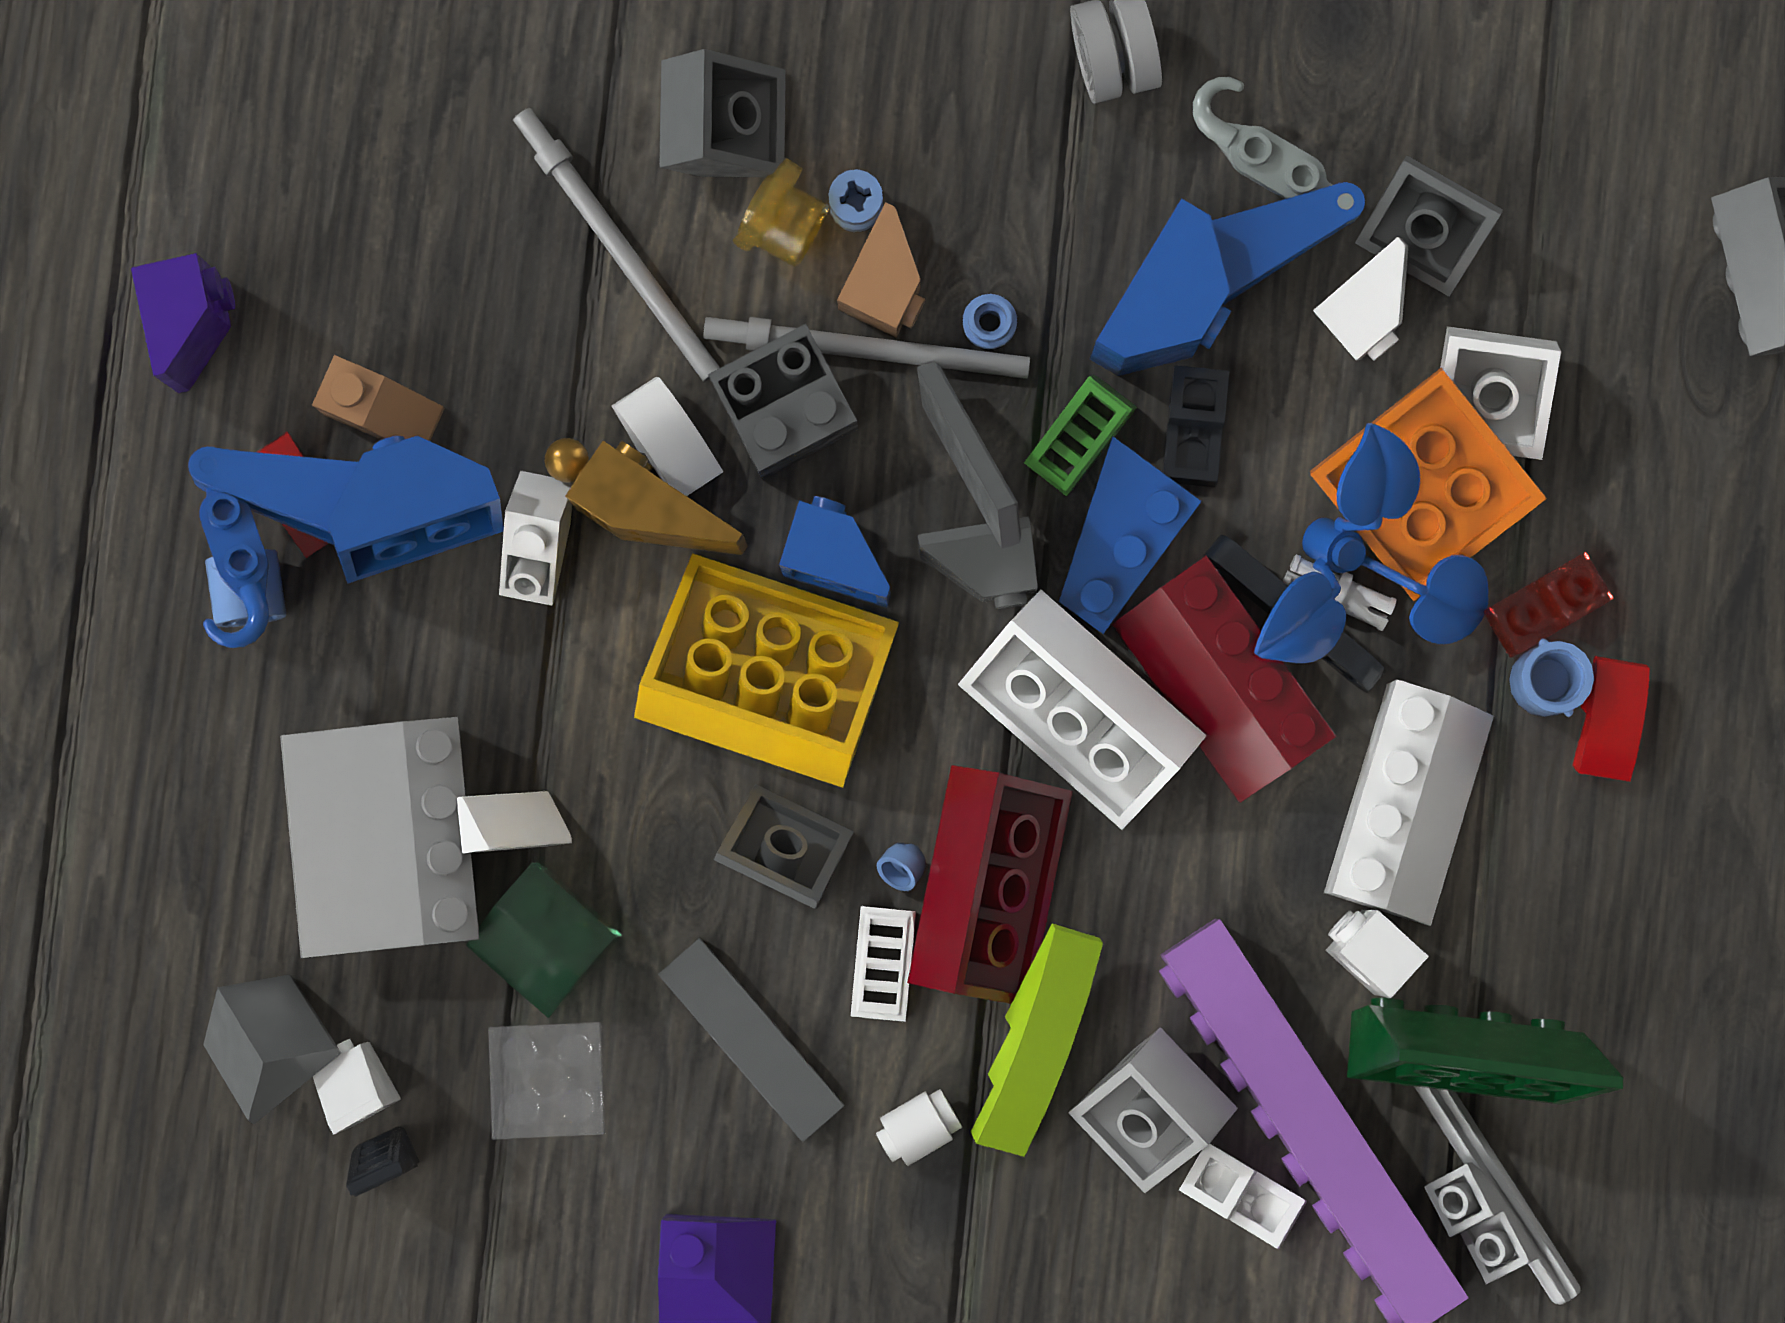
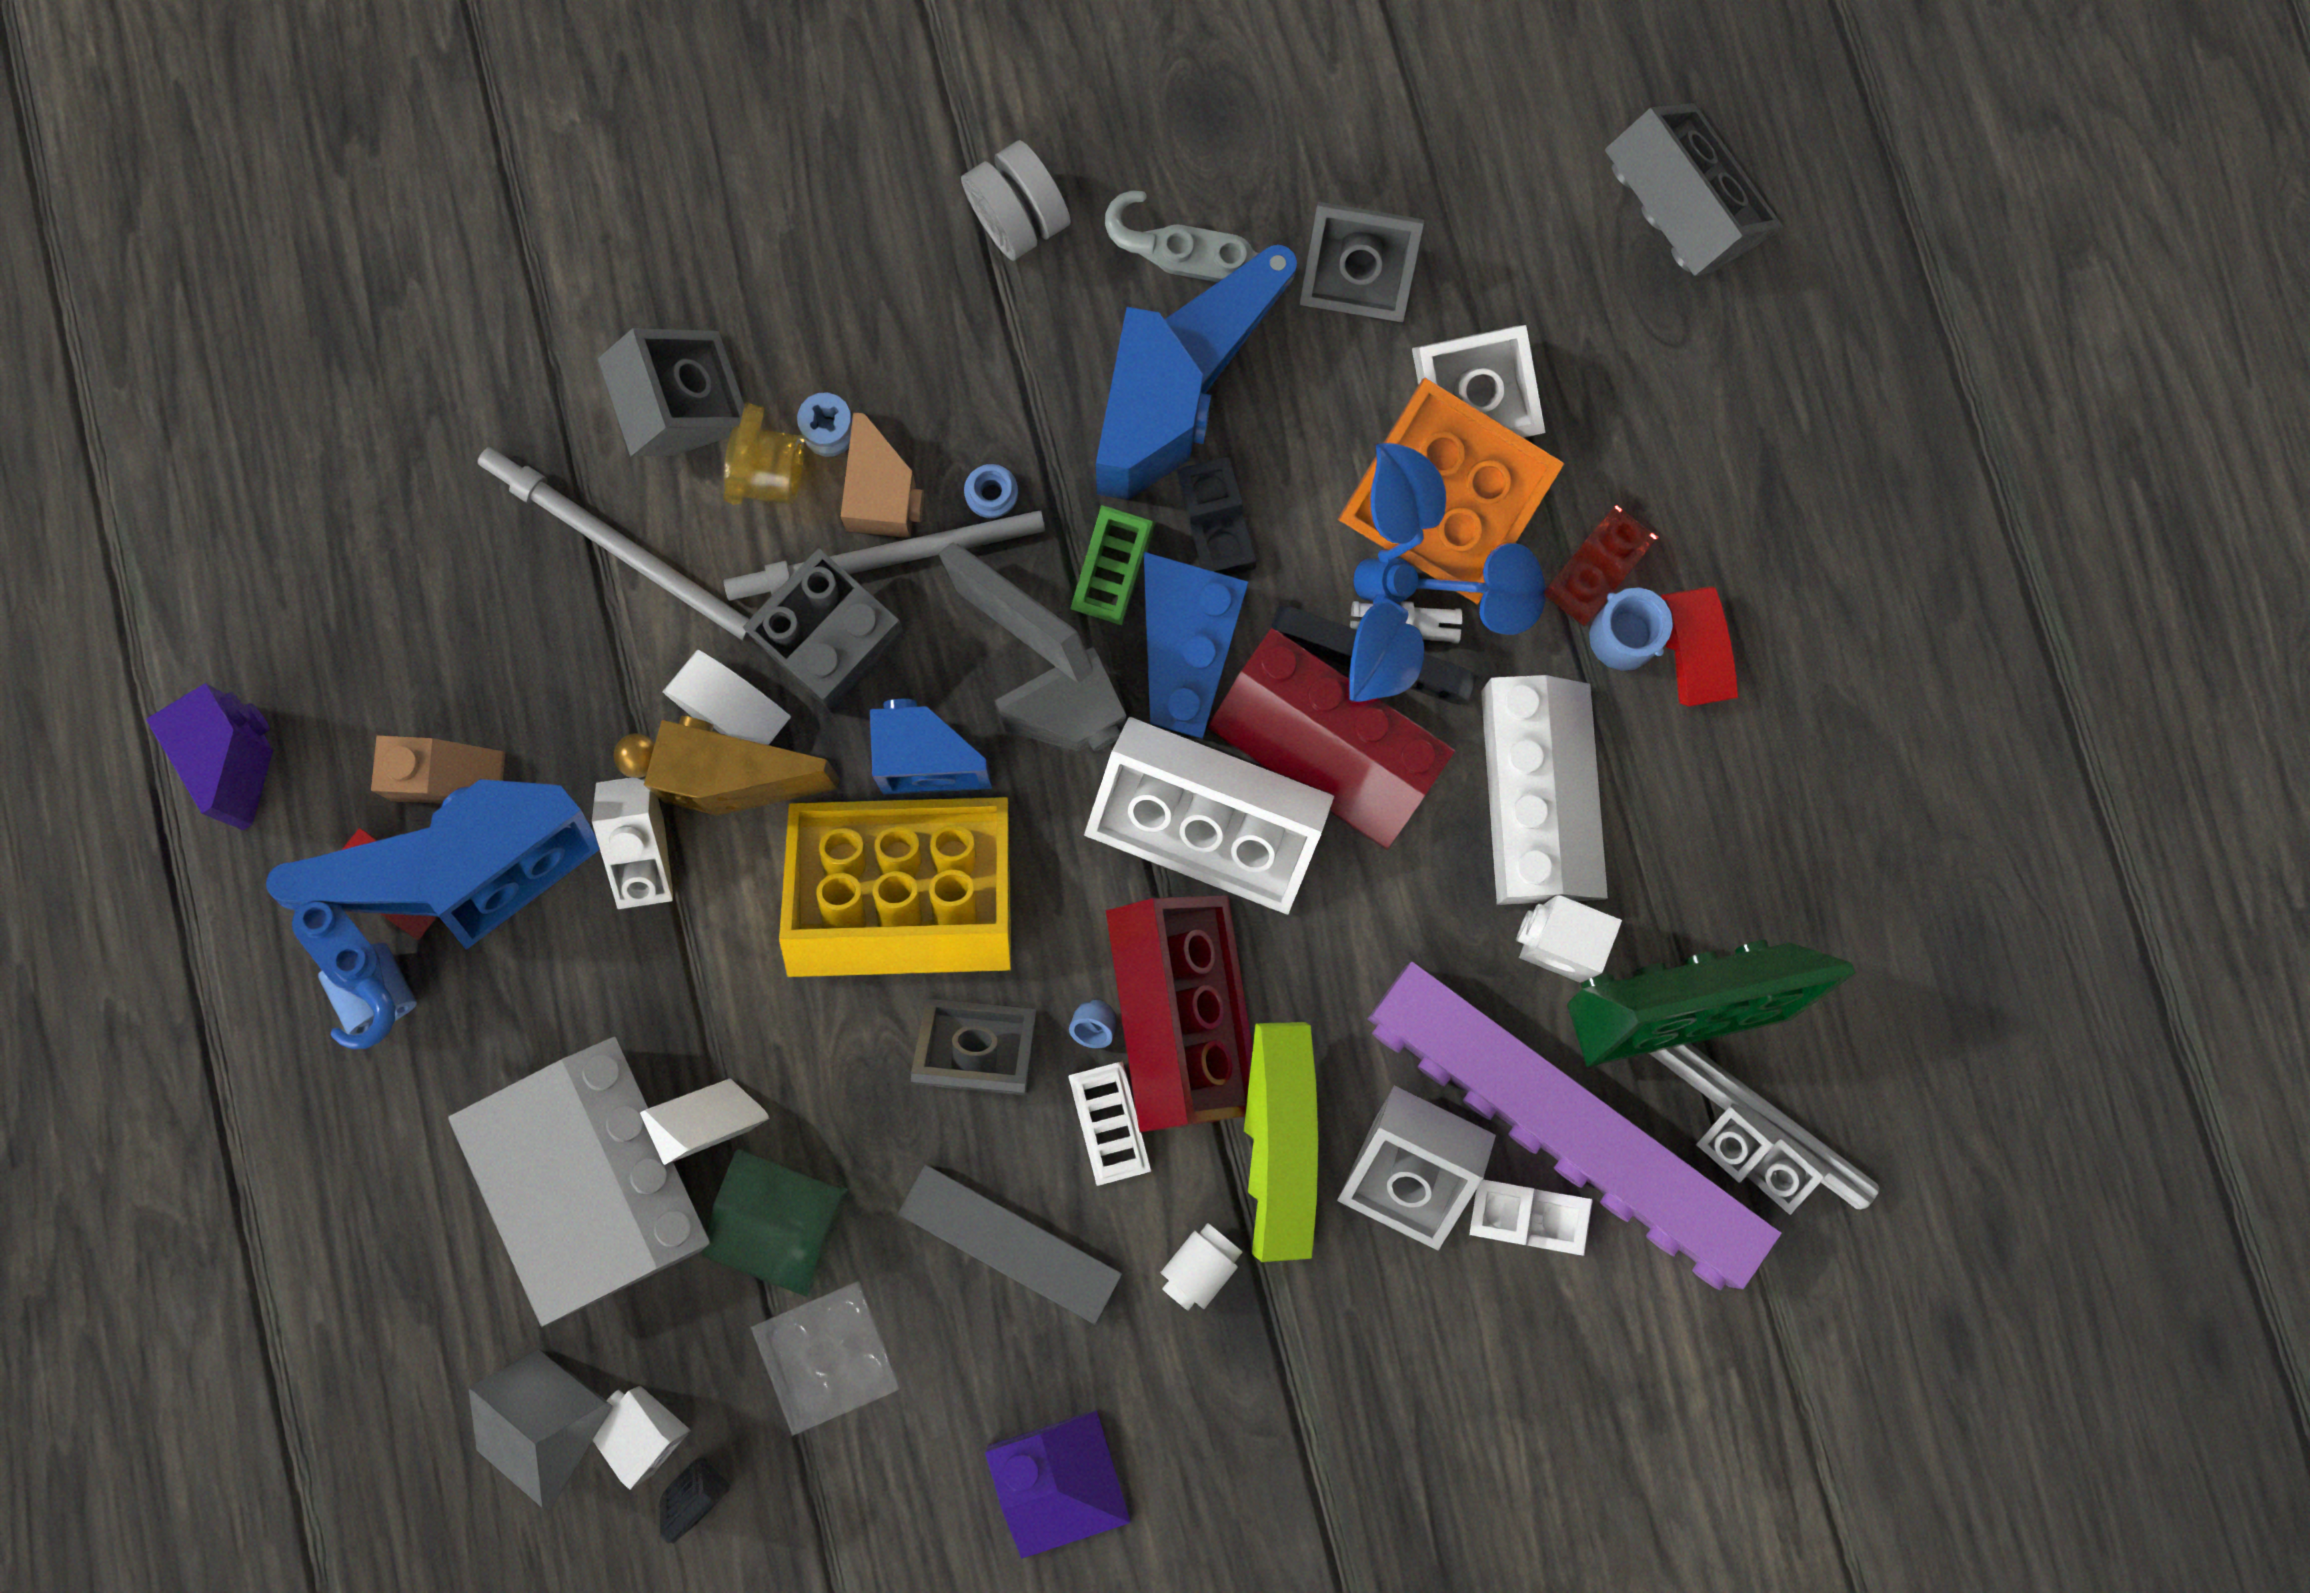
camera: 30 degrees left, 5 degrees down
white slope [1313,237,1409,361] -> none

